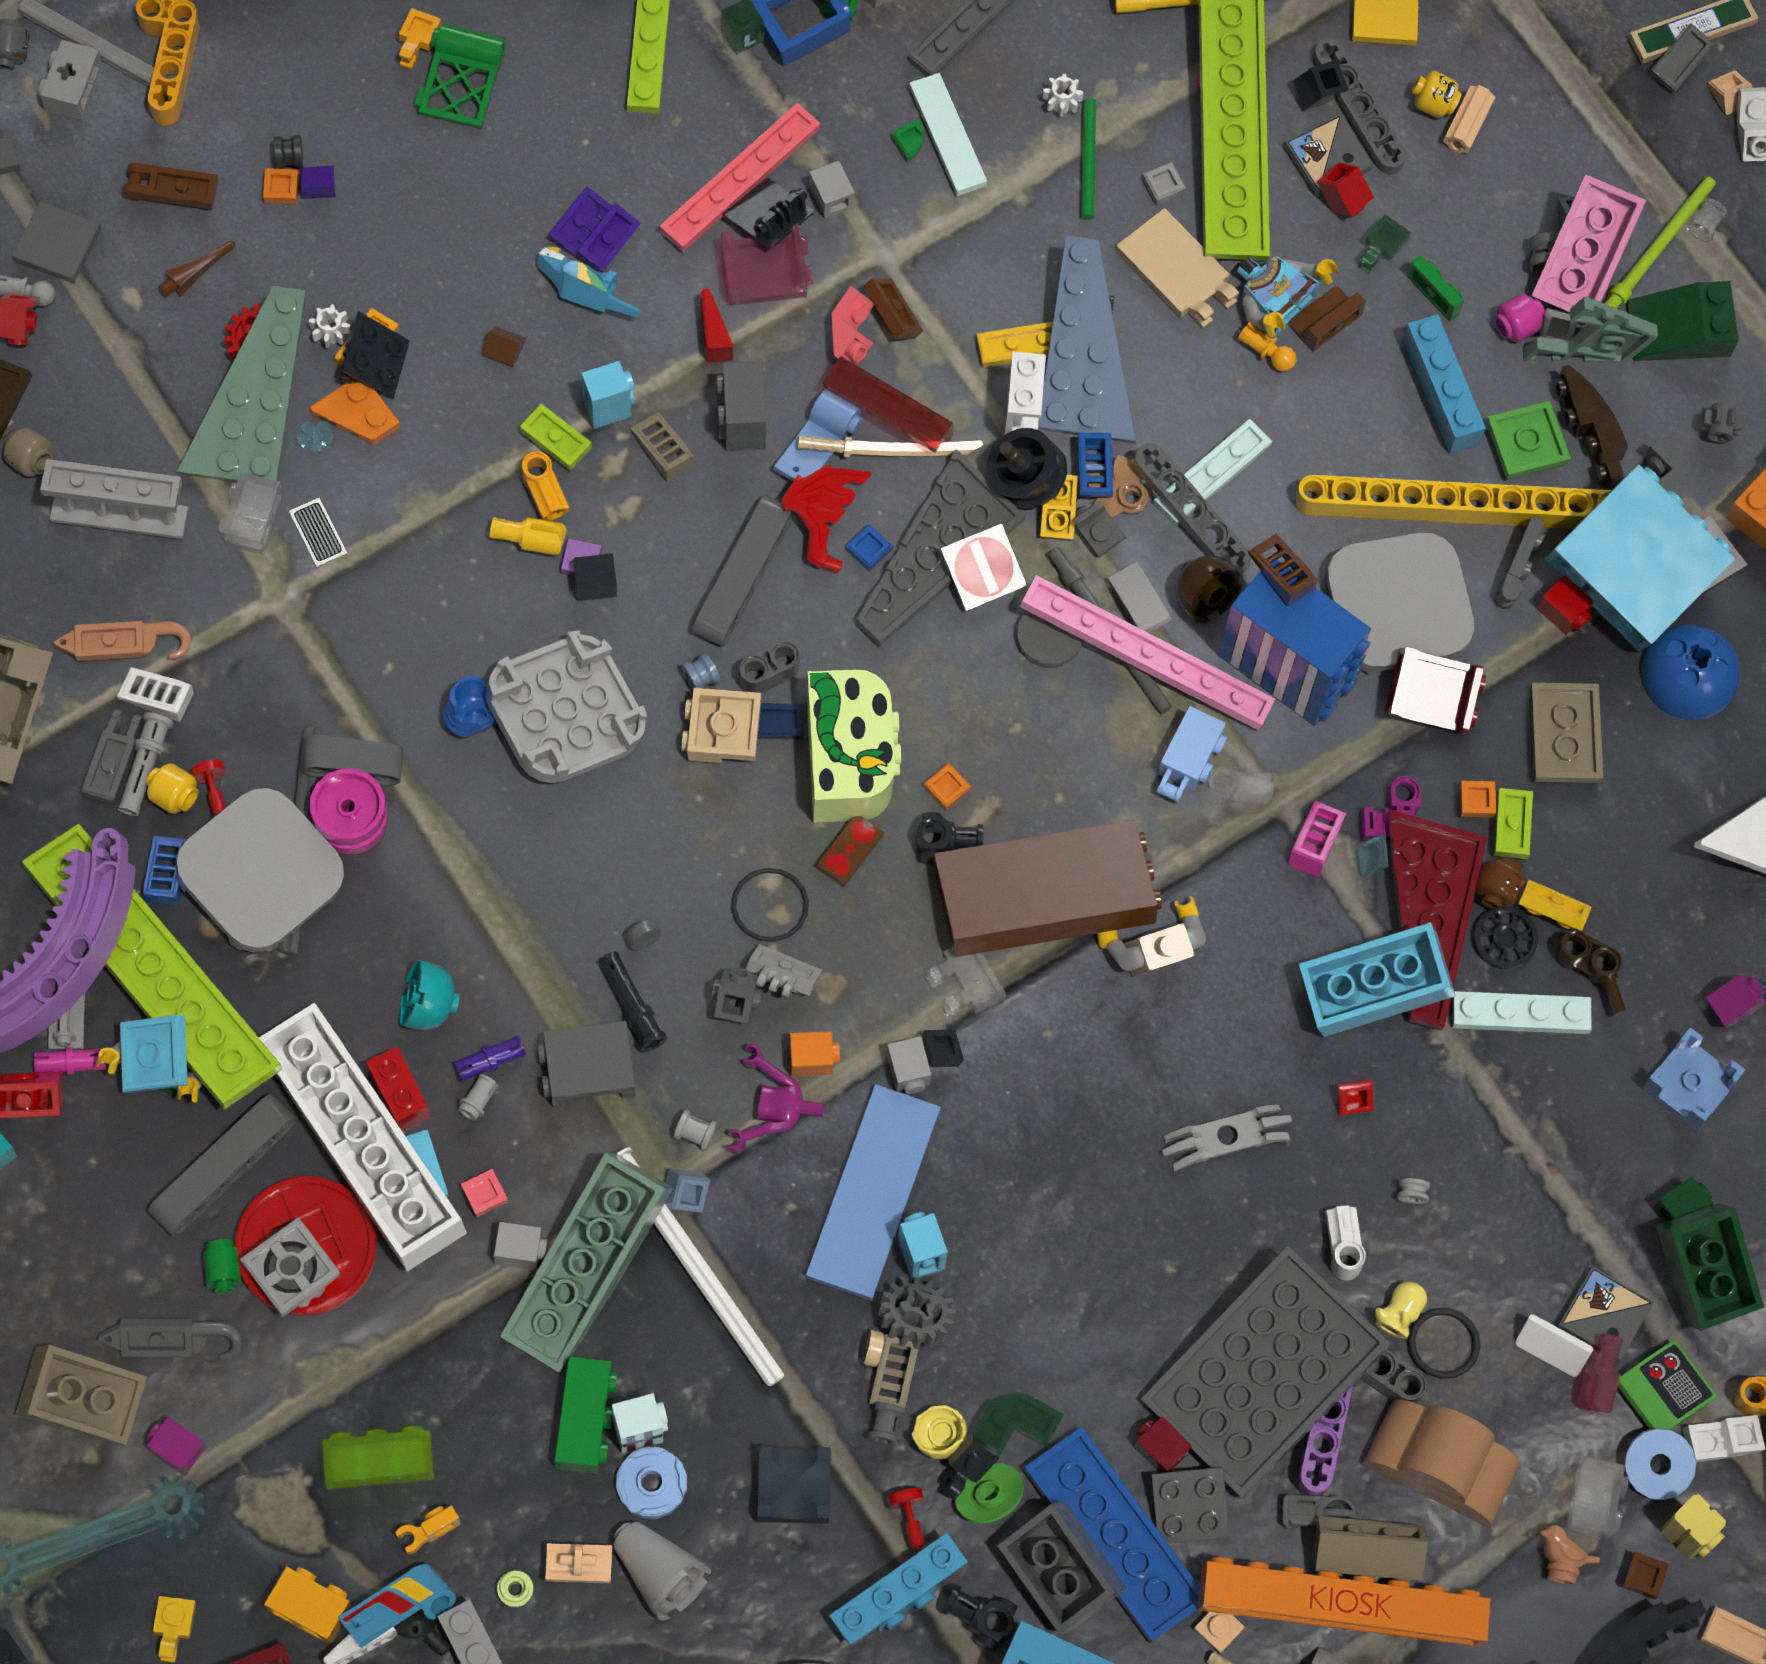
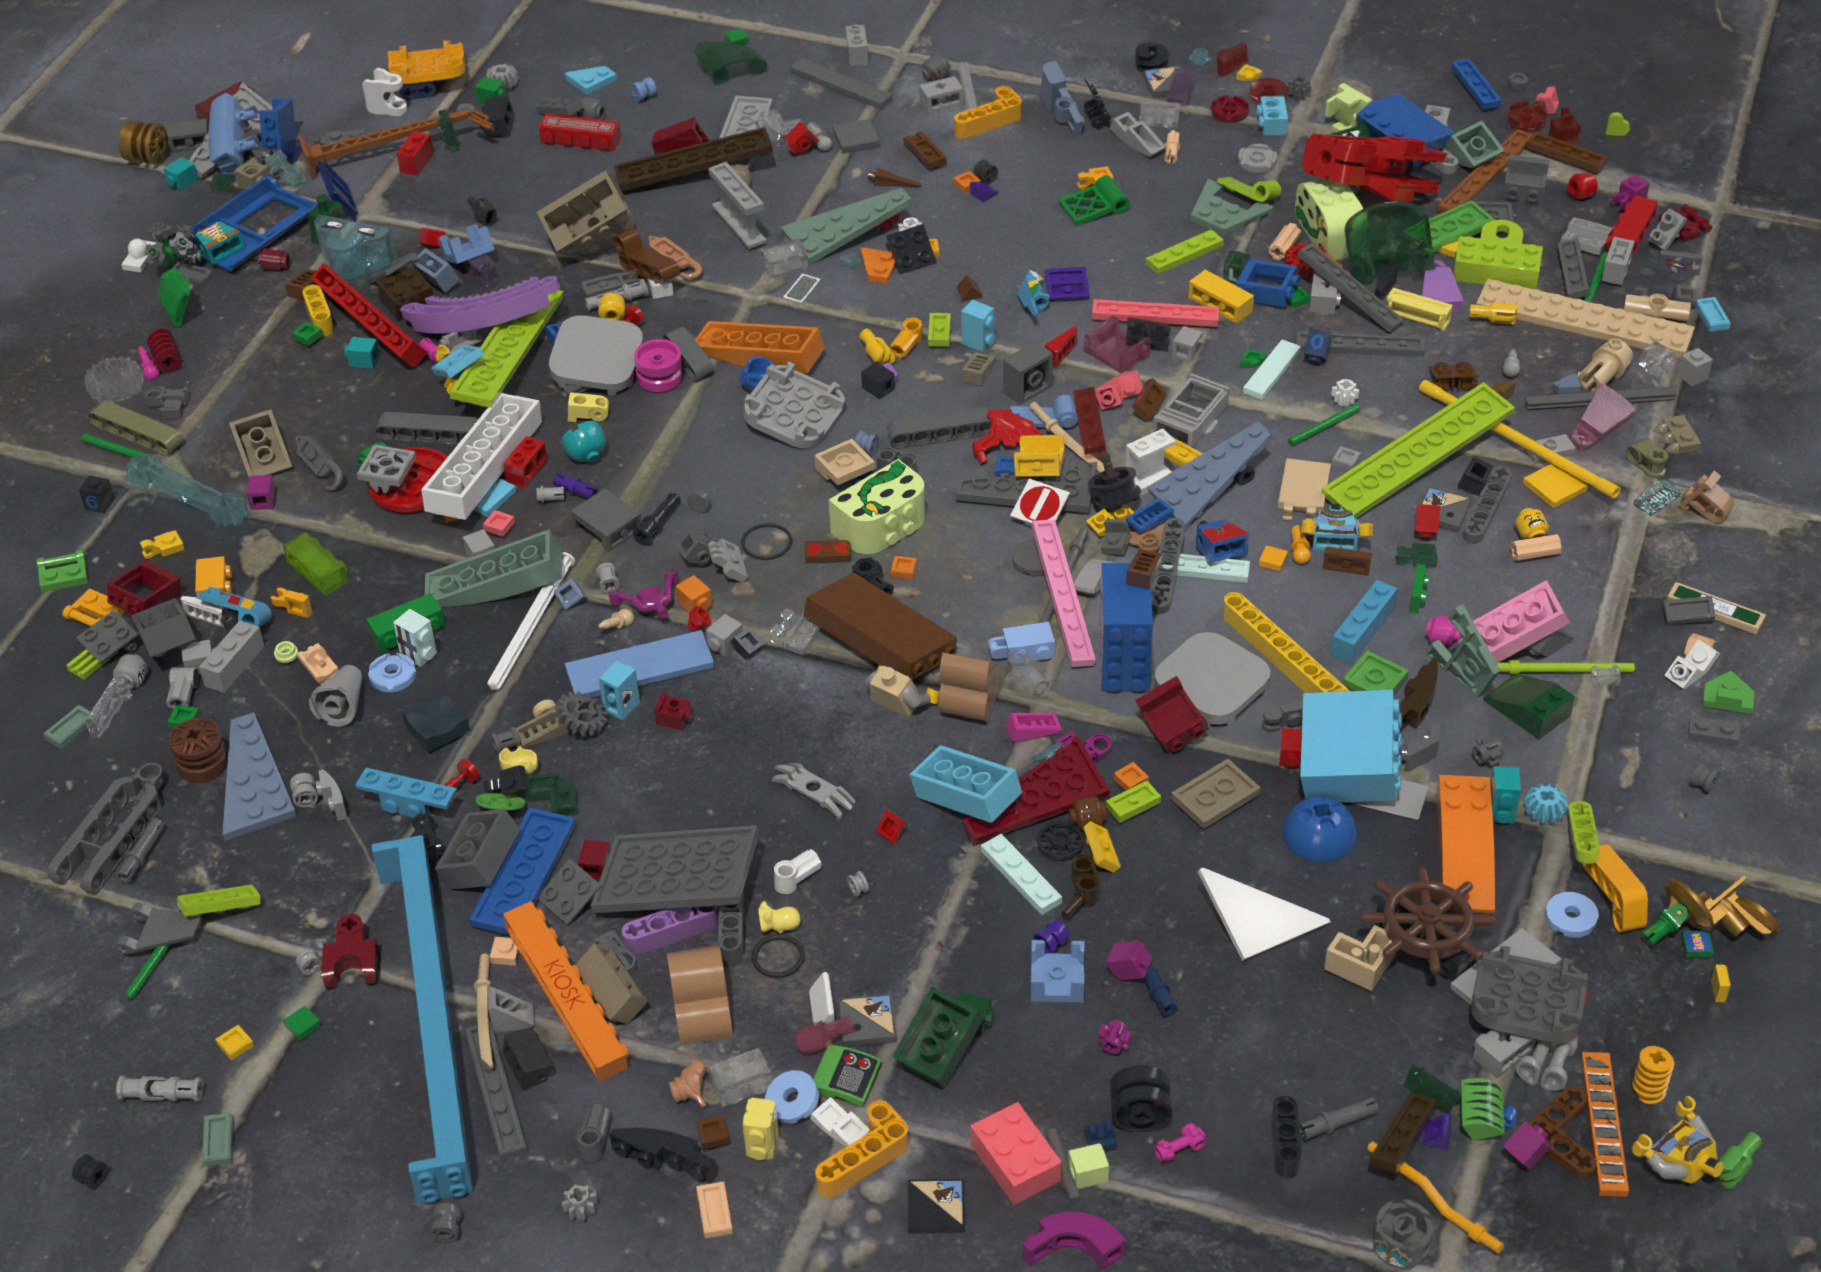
camera: 60 degrees right, 25 degrees down
none -> light yellow leg [568,392,609,422]
none -> tan bar [598,609,635,629]
none -> reddish brown beam [613,228,680,284]
none -> dark red brick [654,692,694,731]
none -> red tile [688,606,711,632]
none -> orange slope [695,321,825,374]
none -> medium nougat brick [939,652,1007,722]
none -> yellow panel [1014,435,1065,476]
none -> dark purple wheel [1033,919,1070,954]
none -> light grey piece [1150,373,1229,447]
none -> yellow brick [1188,270,1254,323]
none -> blue torso [1196,520,1249,563]
none -> light orange tile [1259,546,1288,572]
none -> dark blue brick [1304,328,1333,363]

